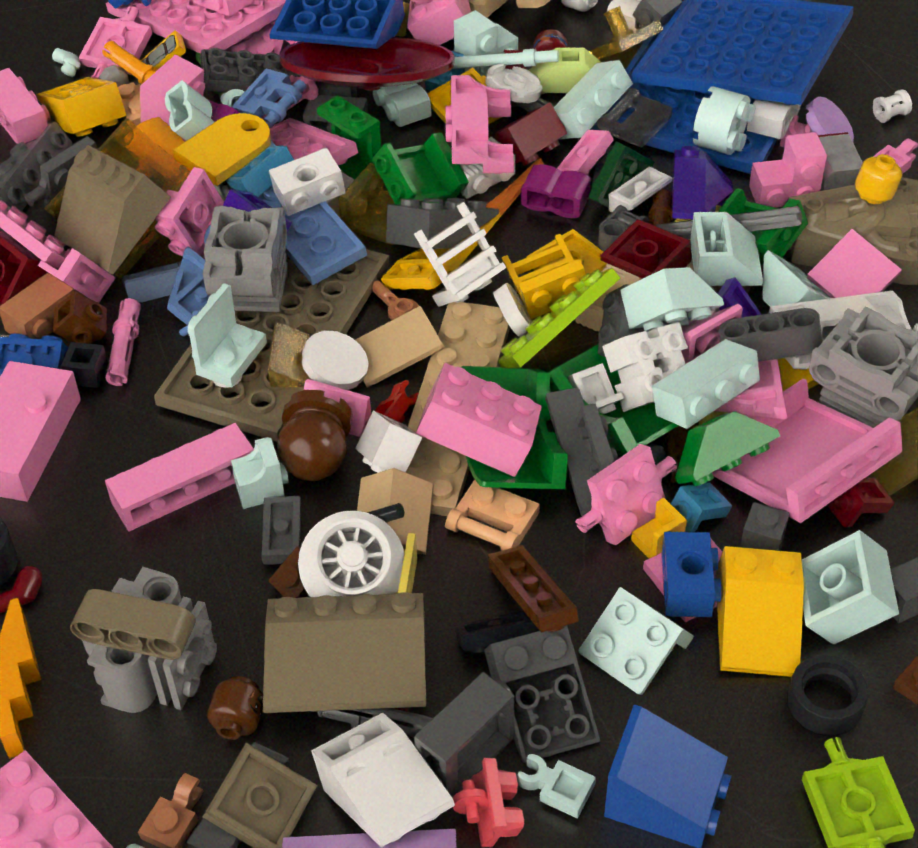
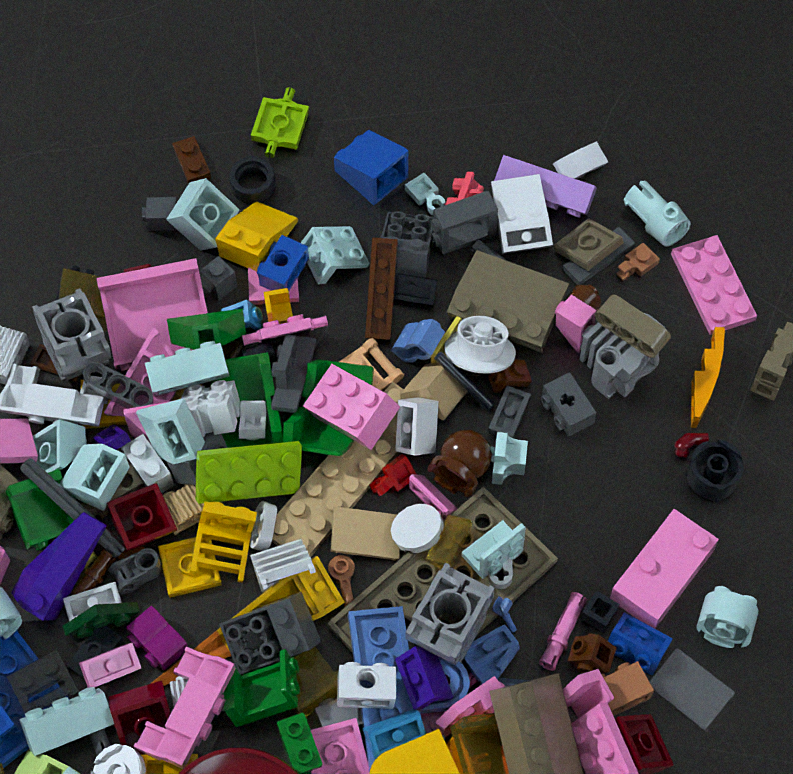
camera: 155 degrees left, 15 degrees up
bright pink brick [105,423,254,532] -> none
none -> medium blue brick [391,319,445,362]
none -> dark grey brick [541,372,597,437]
none -> bright pink slope [555,295,596,353]

